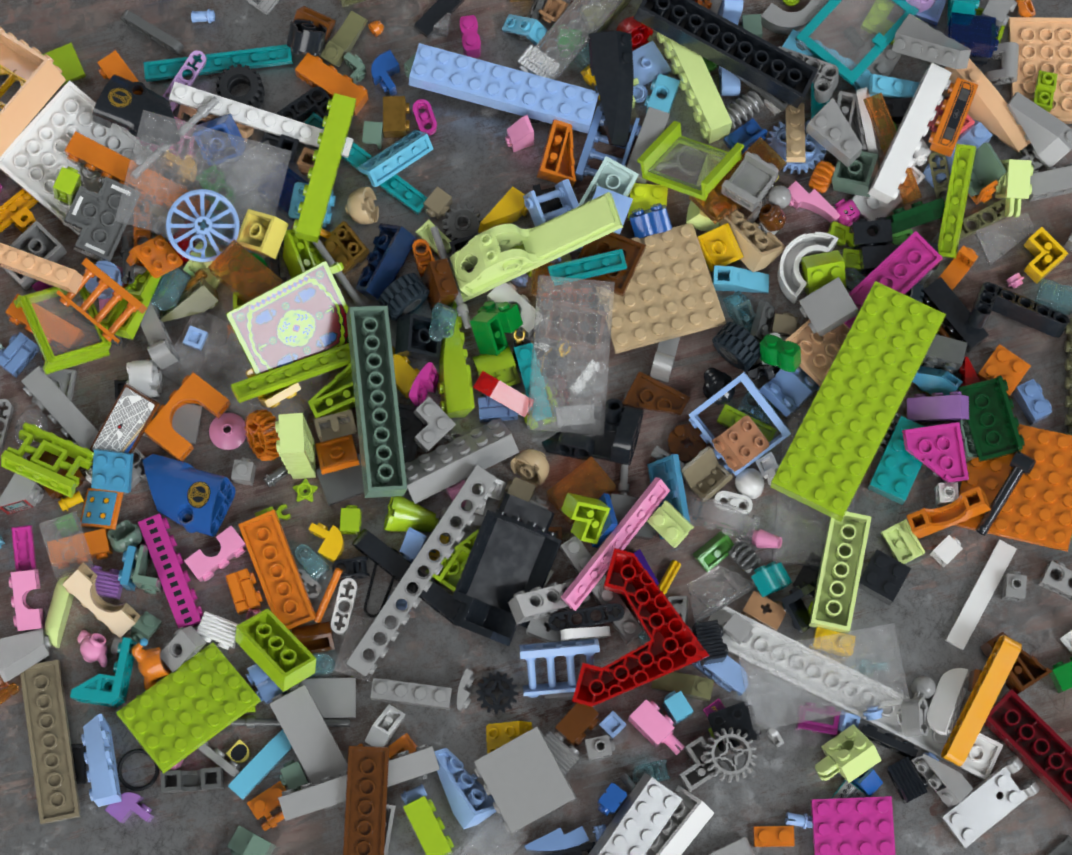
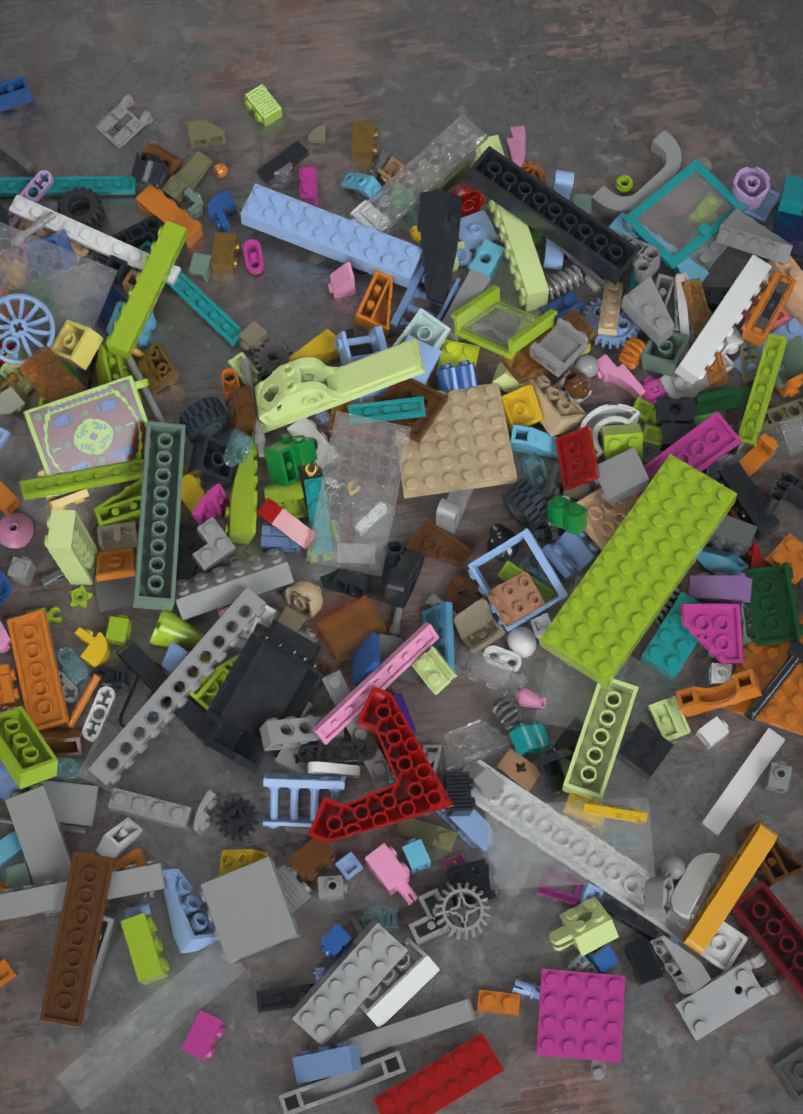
camera: 10 degrees right, 5 degrees down
light blue pin [191,9,215,23] -> none
orange gear [244,409,280,461] -> none
tan cylinder [345,187,379,225] -> none
dark blue wedge [355,223,417,302] -> none
medium azure fence [358,129,433,187] -> none
medium blue slope [525,826,589,852] -> none
lime brick [561,493,611,544] -> none
yellow axle [658,560,681,595] -> none
bright green slope [693,531,734,572] -> none
light grey tile [766,726,784,747] -> none
light blue plate [863,705,883,720] -> none
medium azure plate [869,74,920,99] -> none
none -> red tile [555,425,600,491]
none -> yellow wing [581,801,648,824]

